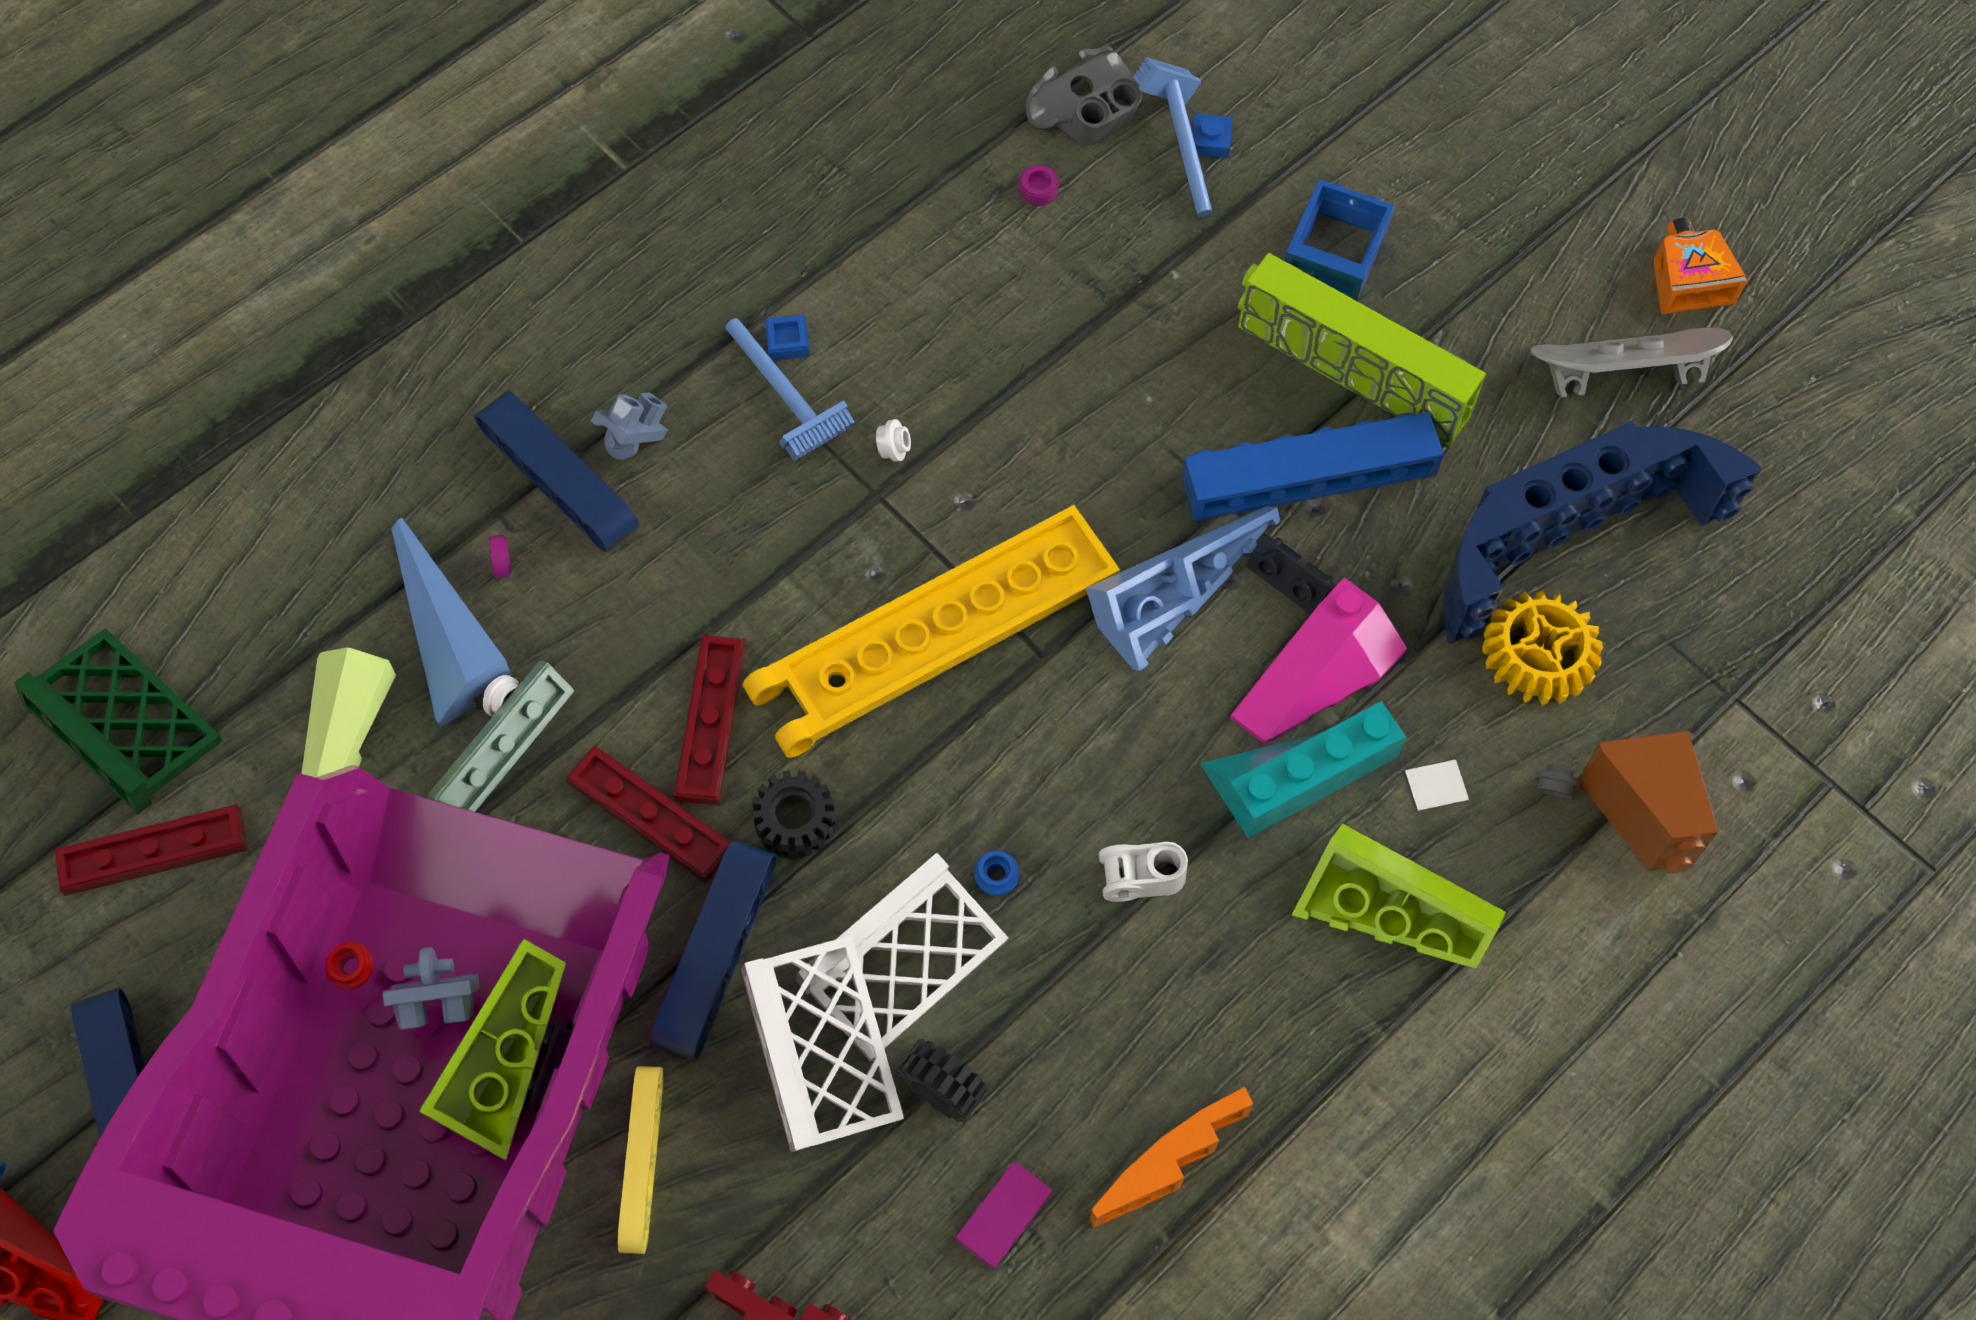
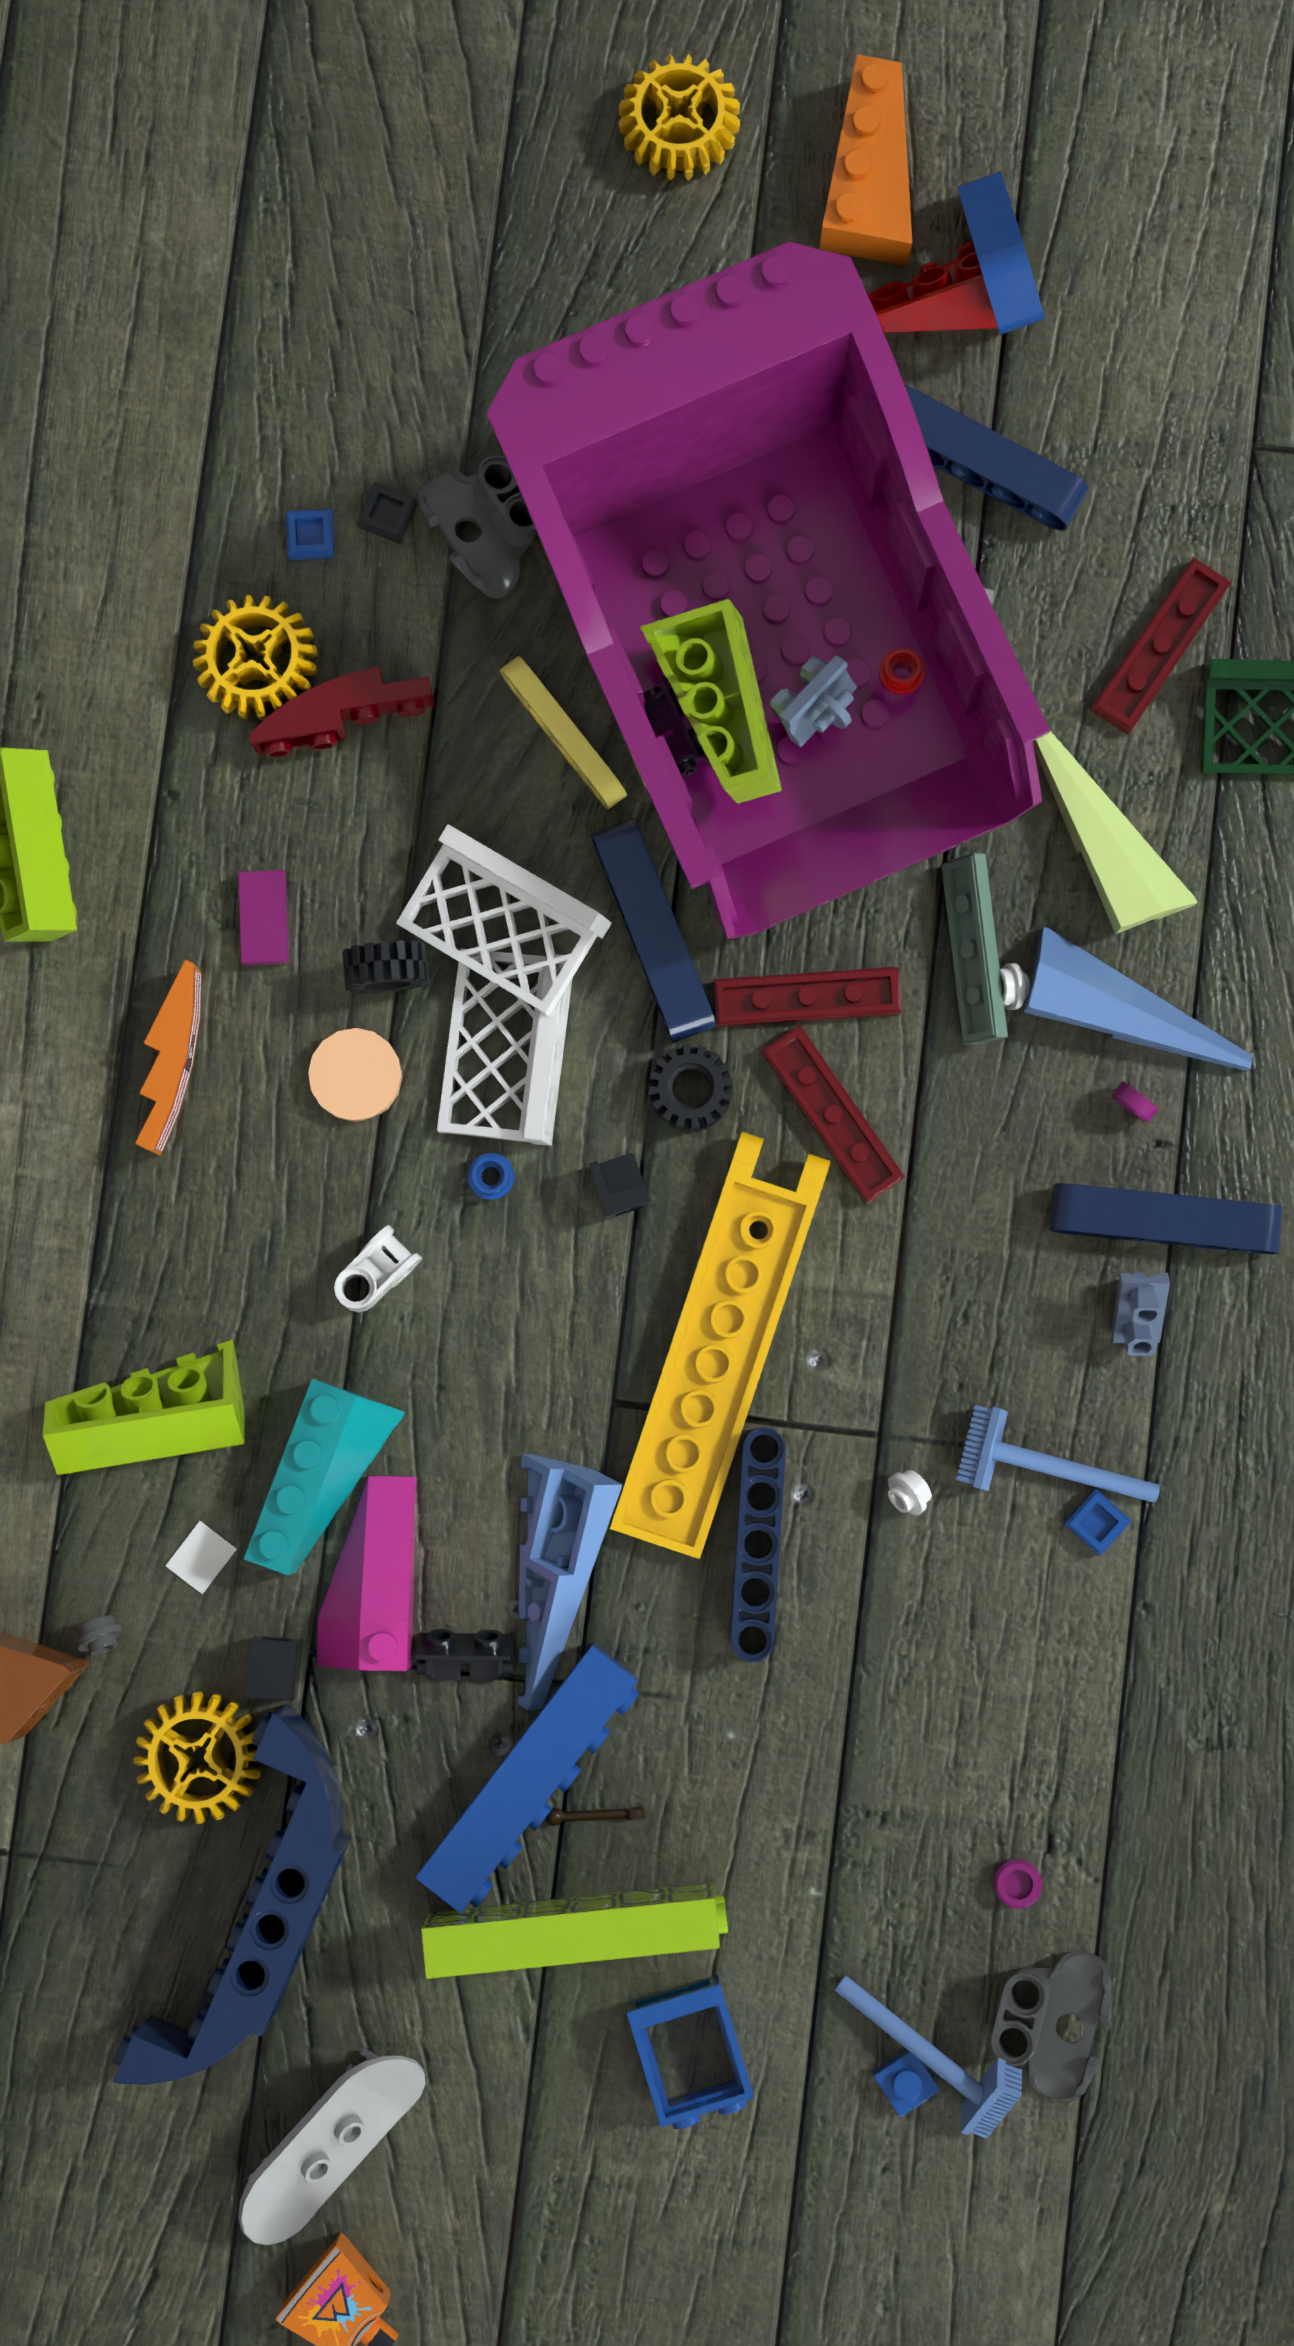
camera: 145 degrees right, 20 degrees up
none -> black panel [244,1636,303,1701]
none -> light nougat tile [308,1028,403,1122]
none -> dark brown hinge [545,1807,645,1826]
none -> black panel [588,1153,651,1220]
none -> dark blue beam [730,1427,786,1663]

